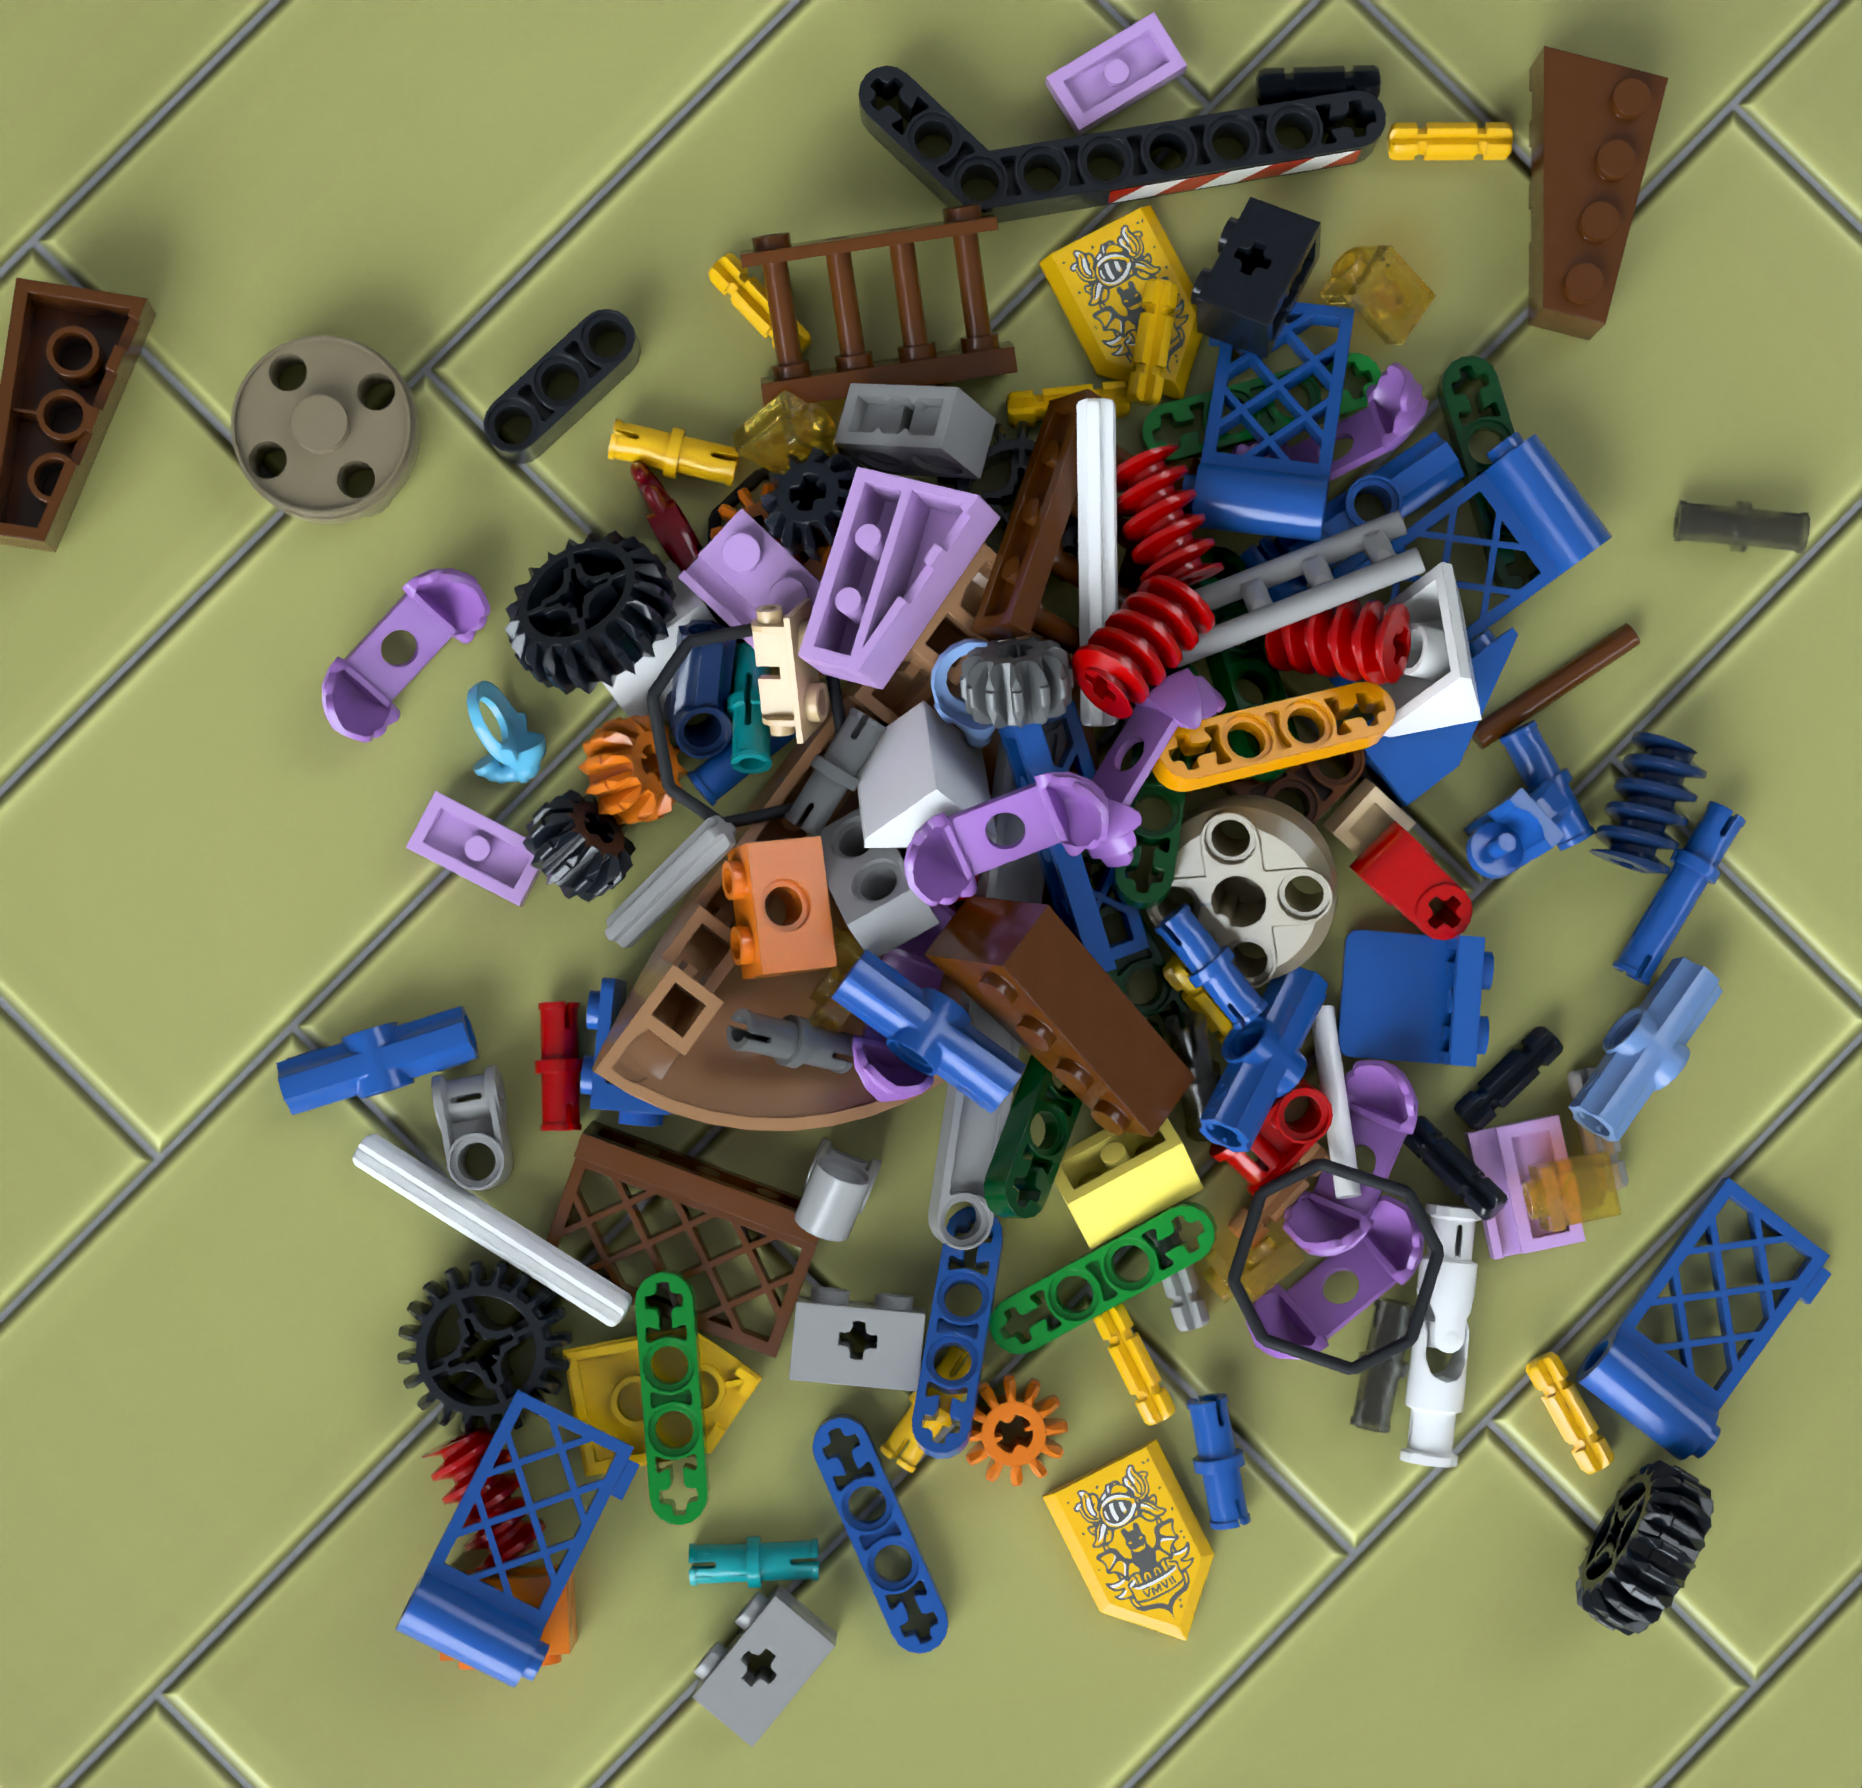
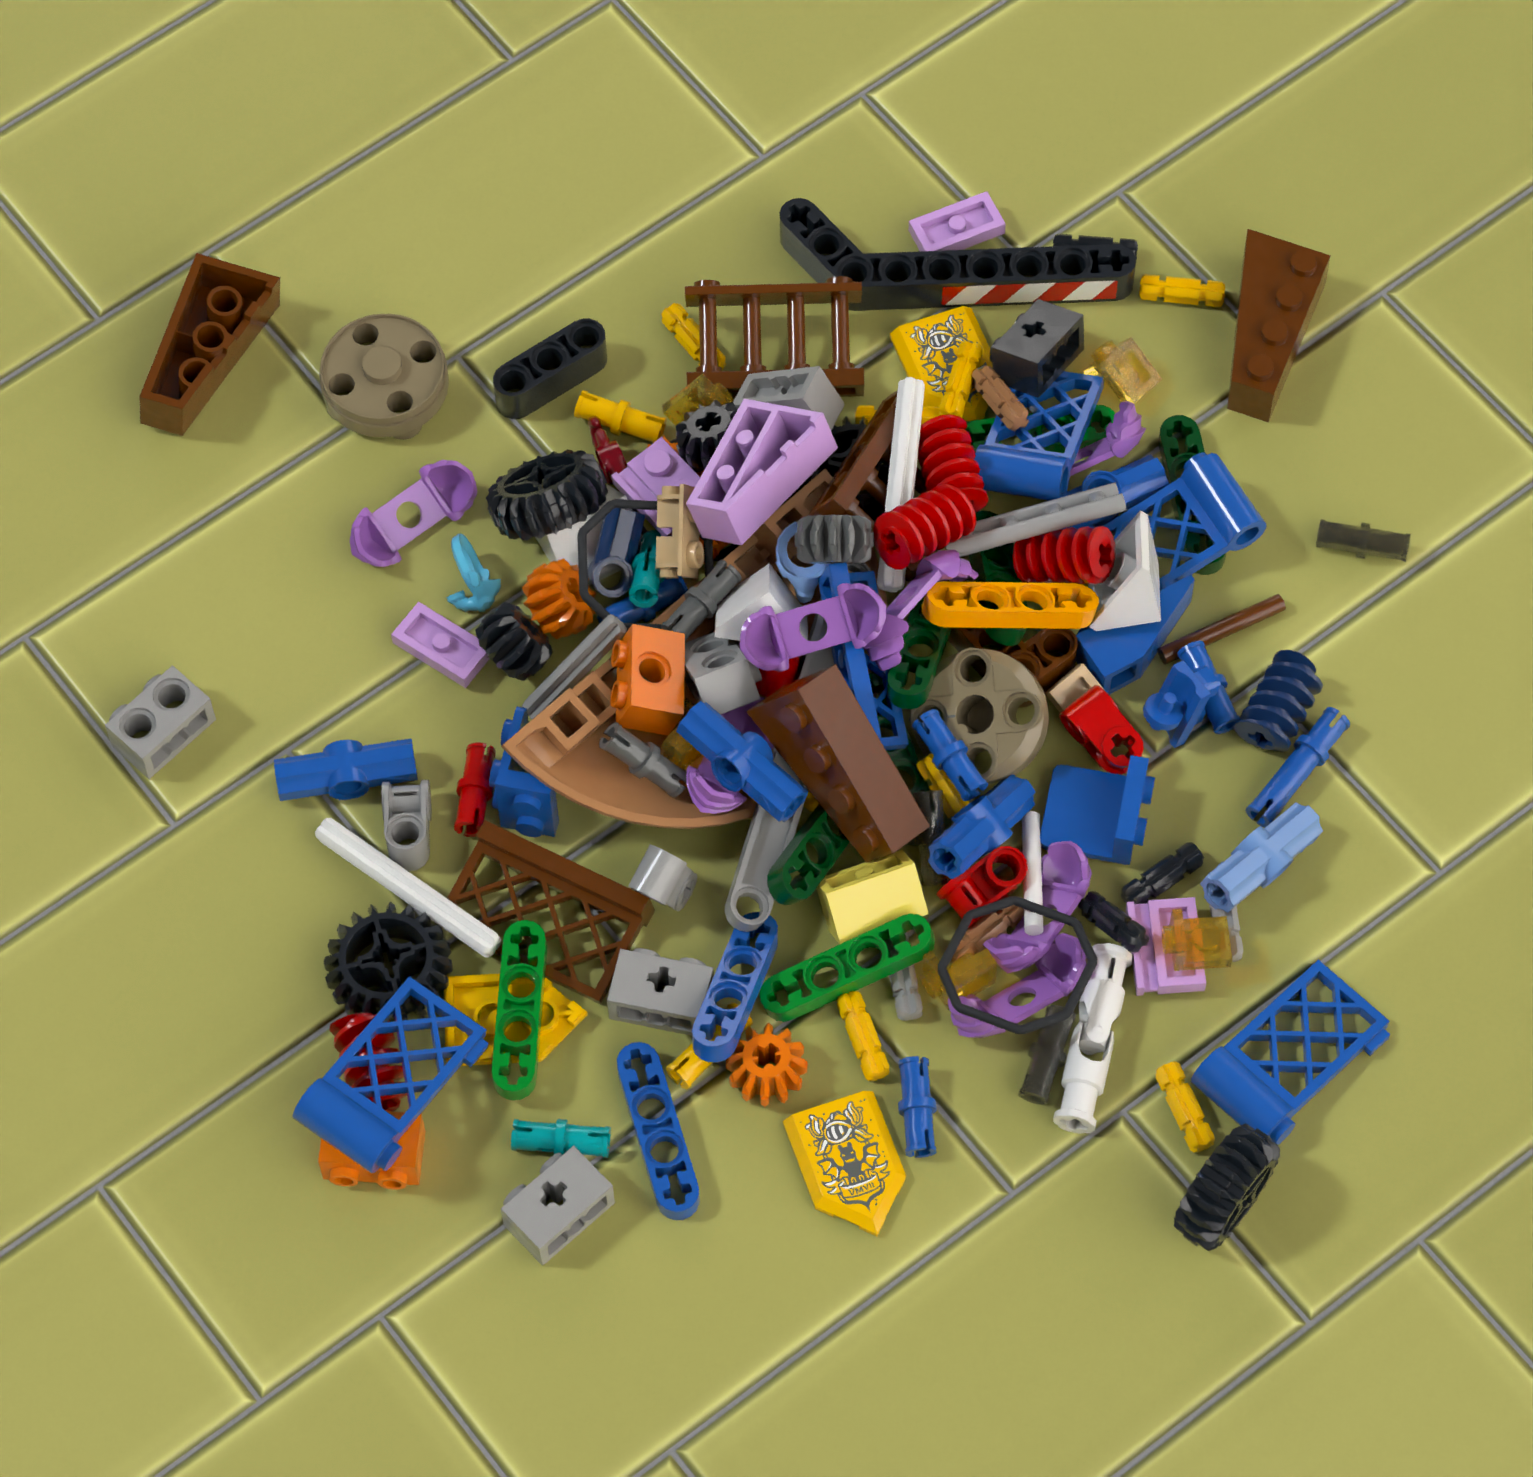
camera: 10 degrees right, 25 degrees down
none -> light grey brick [105,665,216,779]
none -> medium nougat axle [972,365,1029,431]

